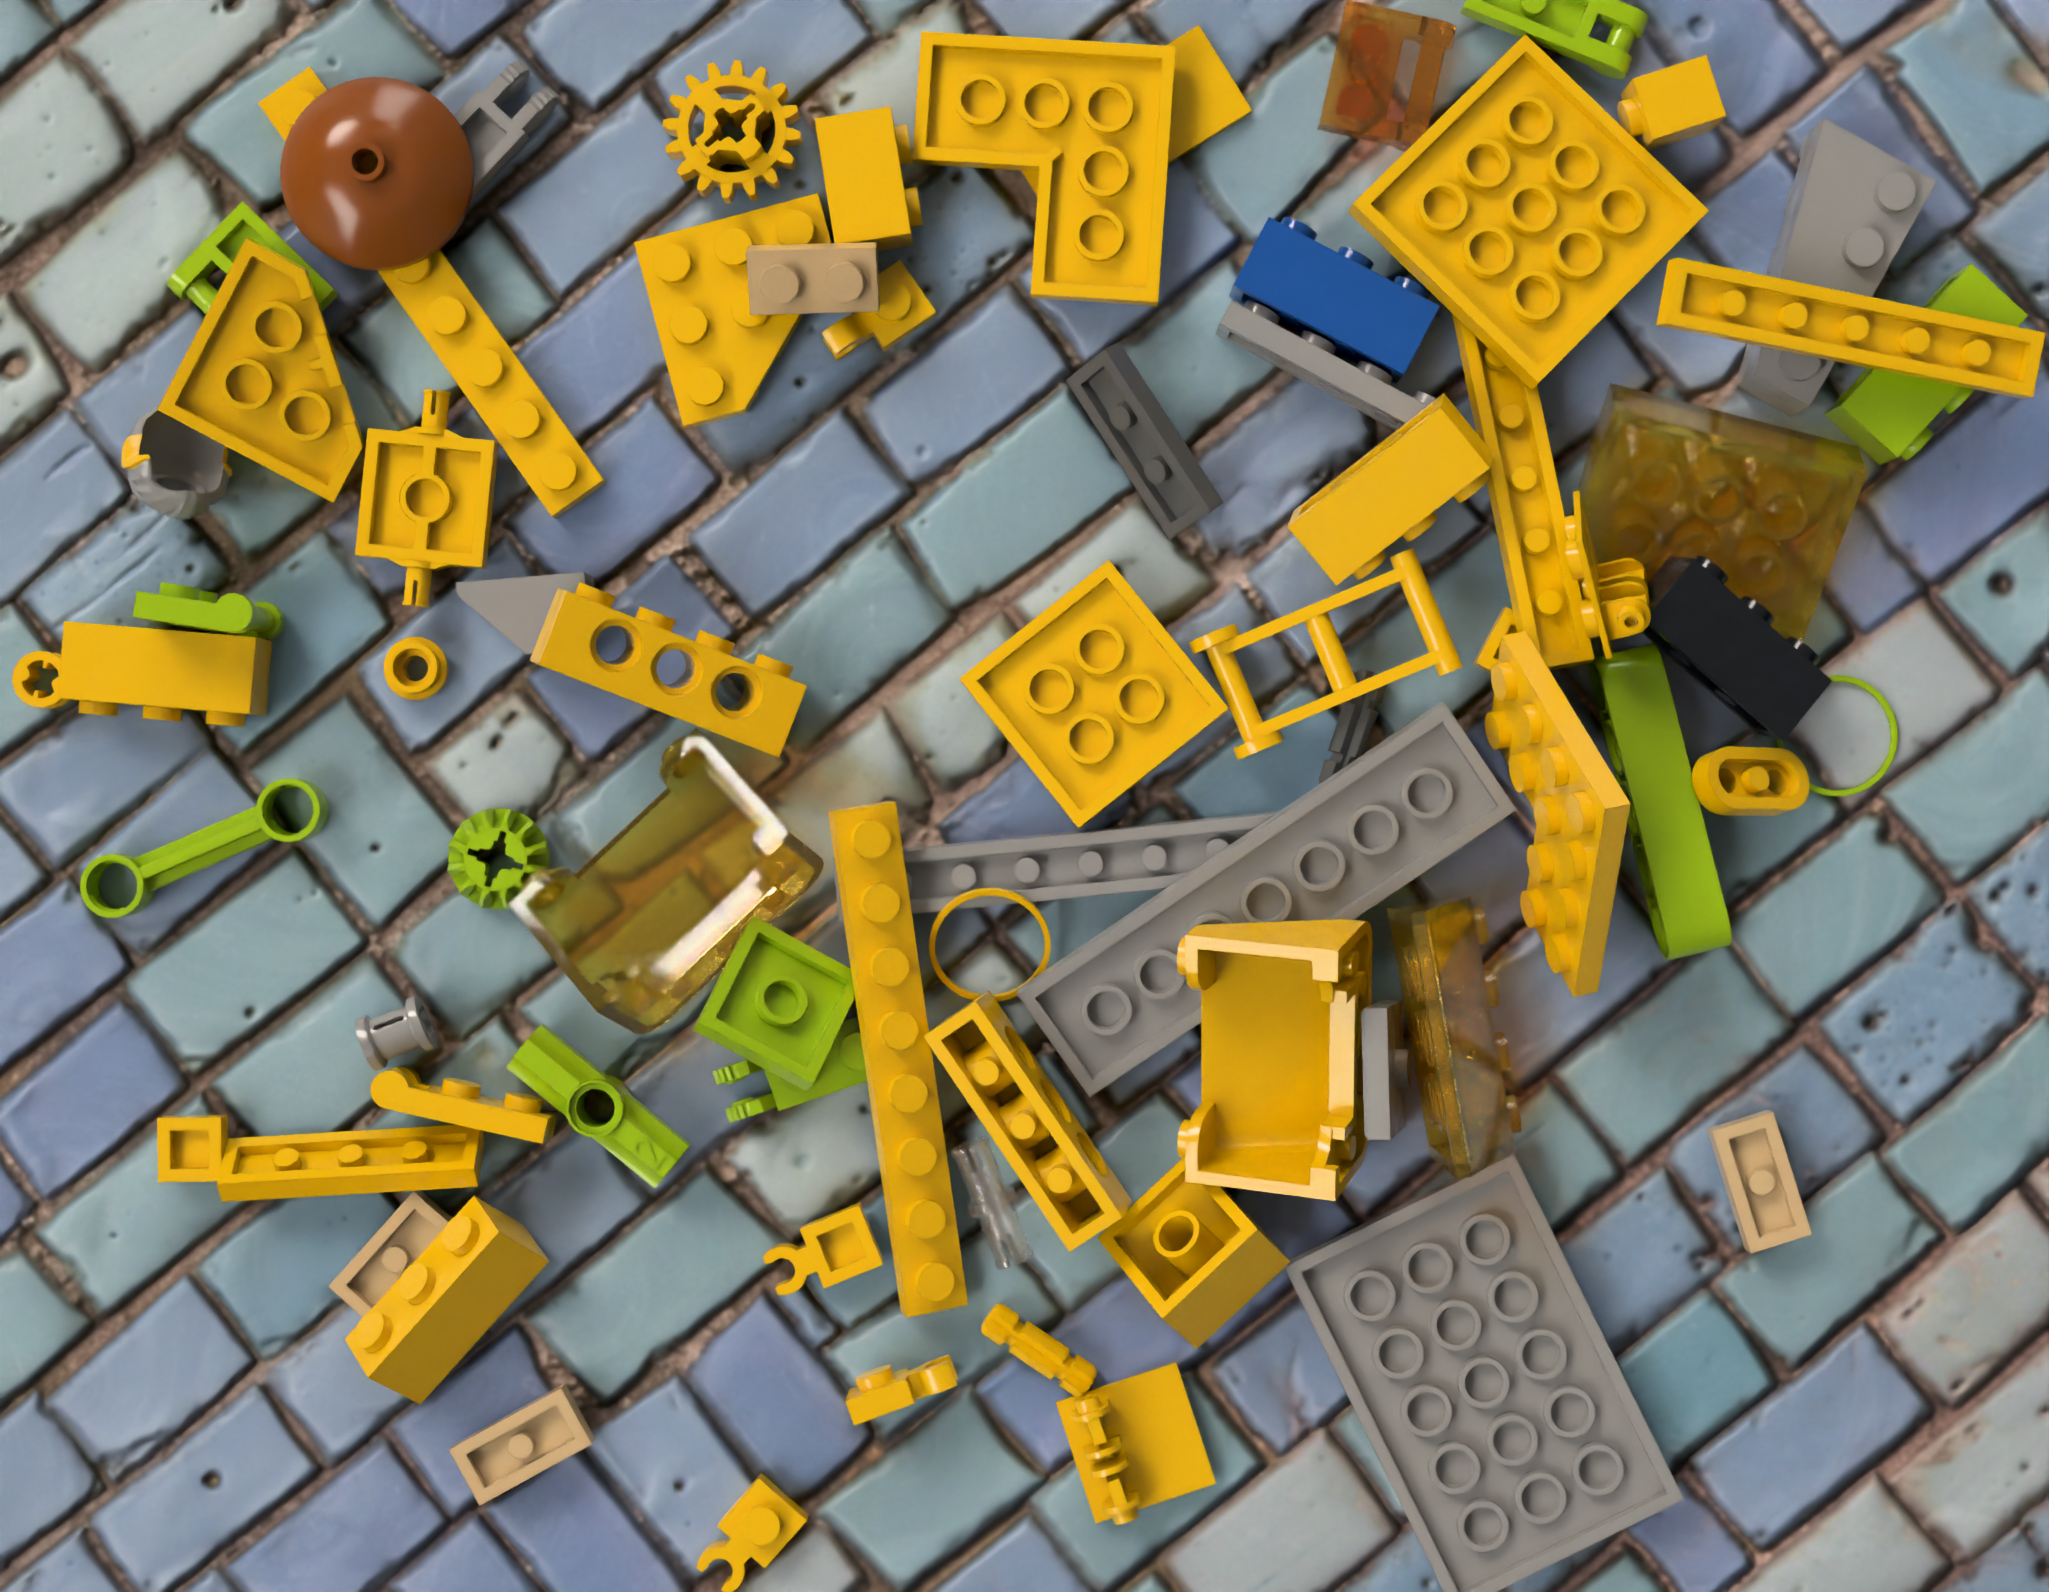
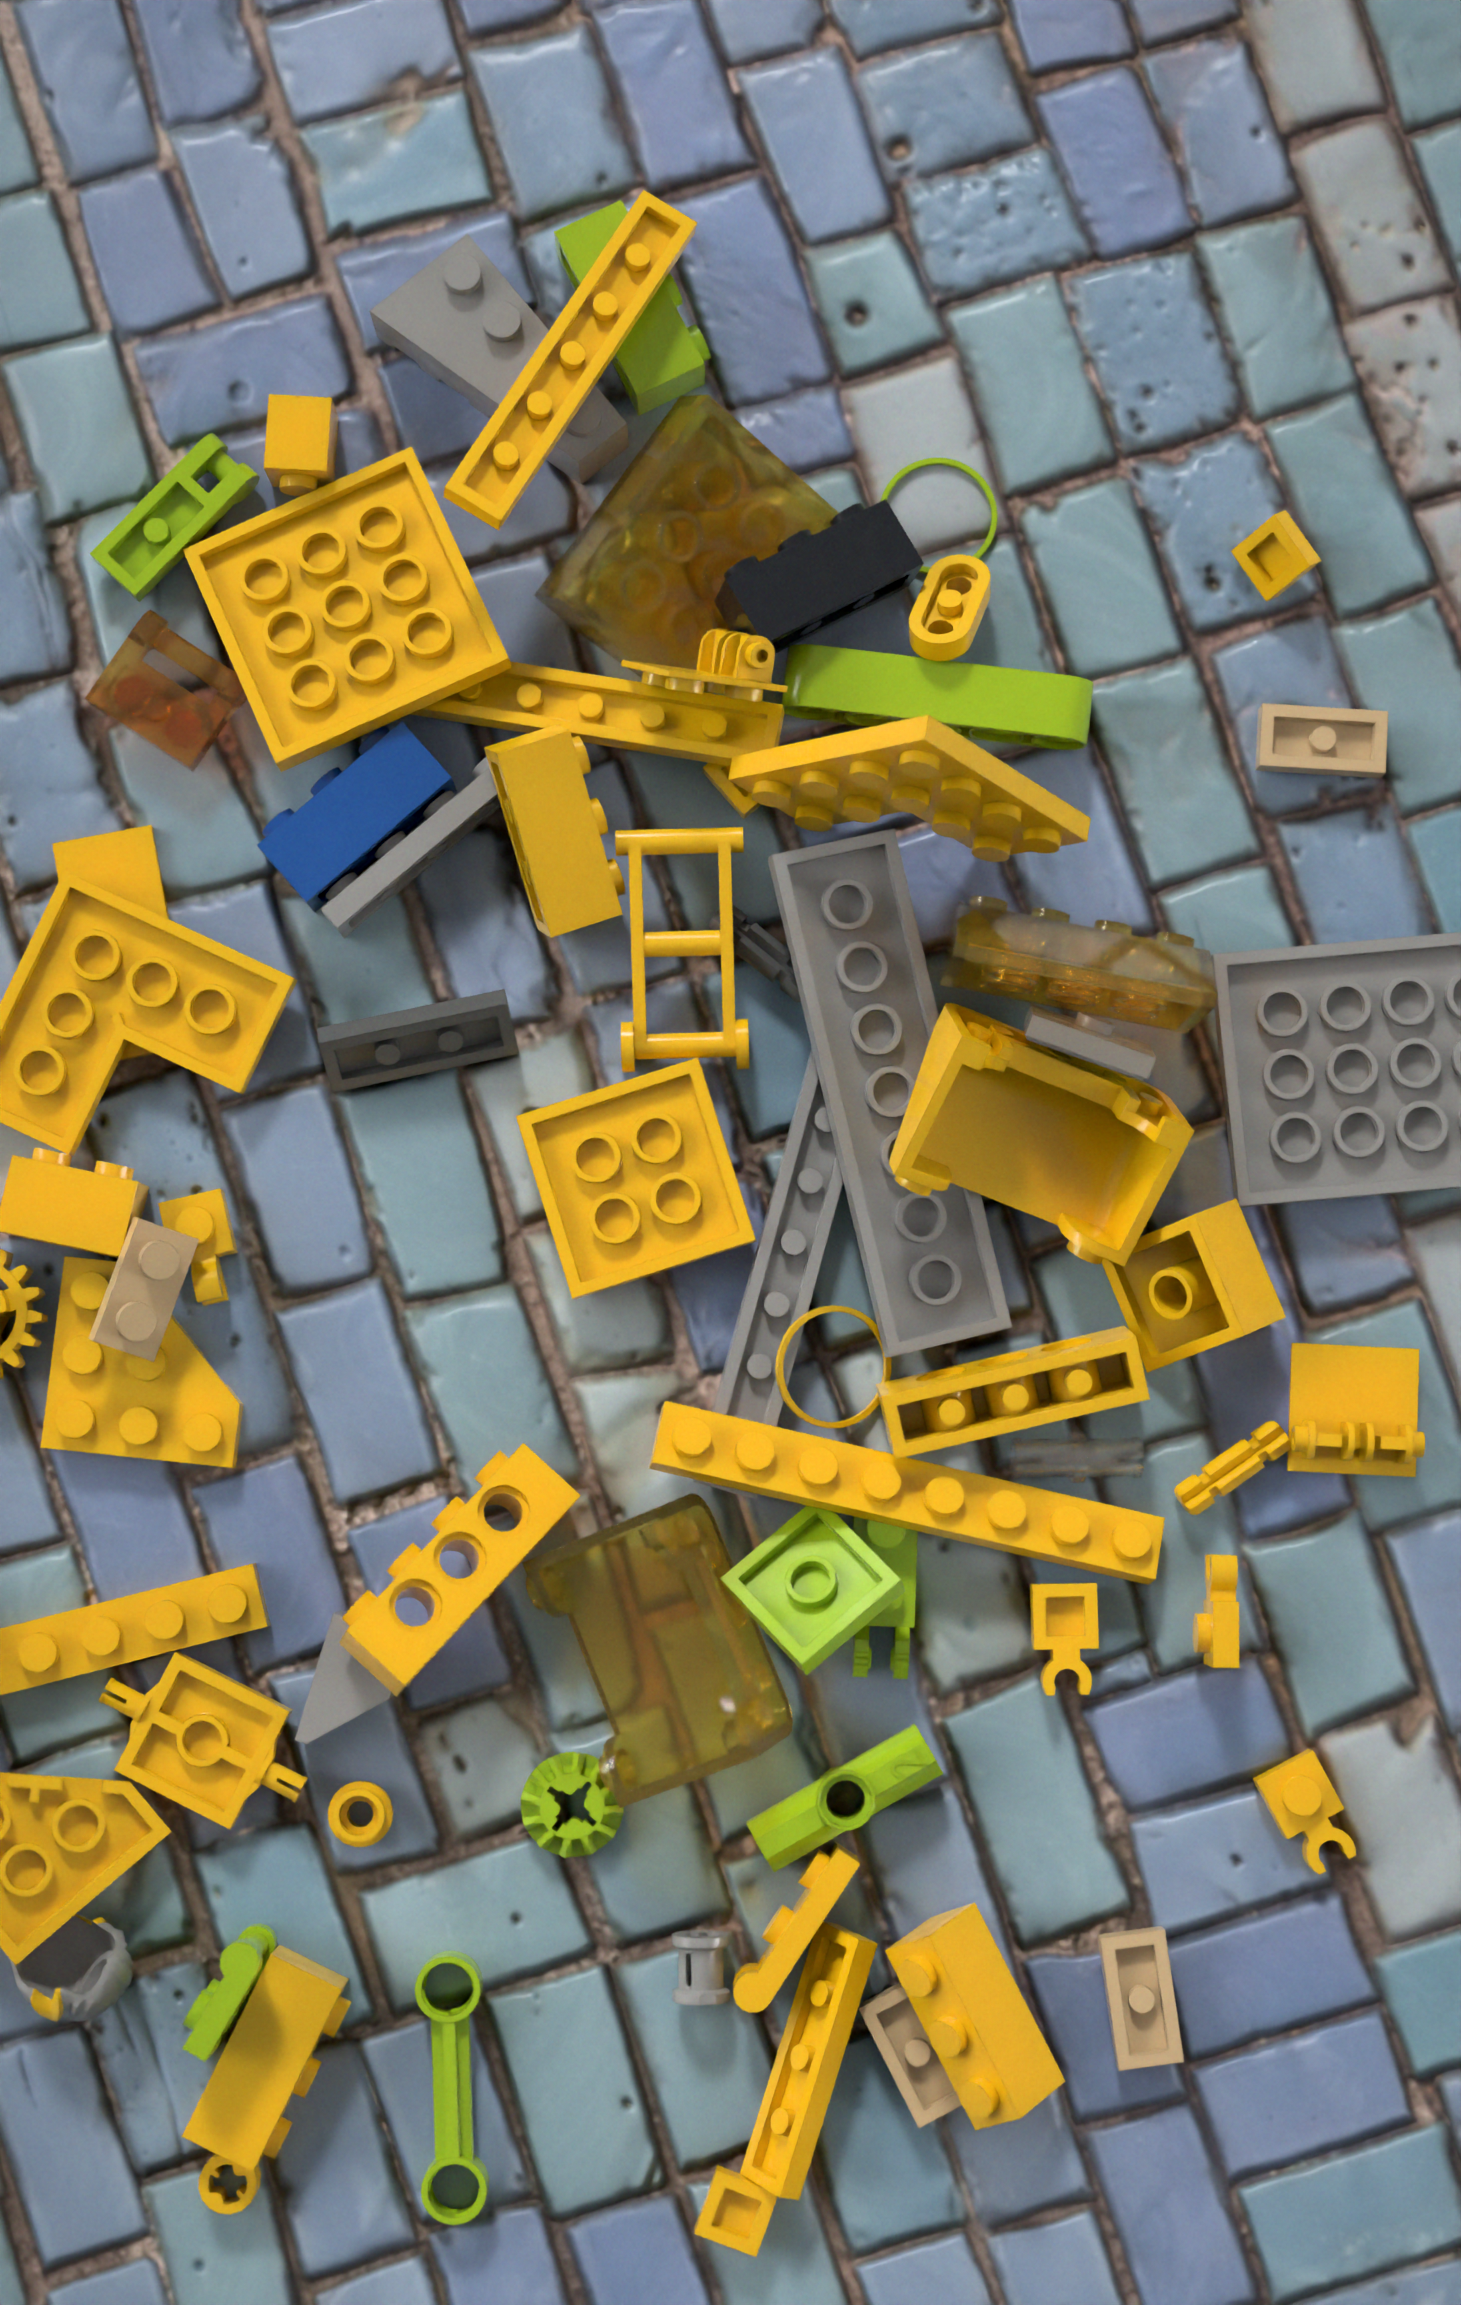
camera: 70 degrees left, 5 degrees down
none -> yellow plate [1231,510,1322,602]

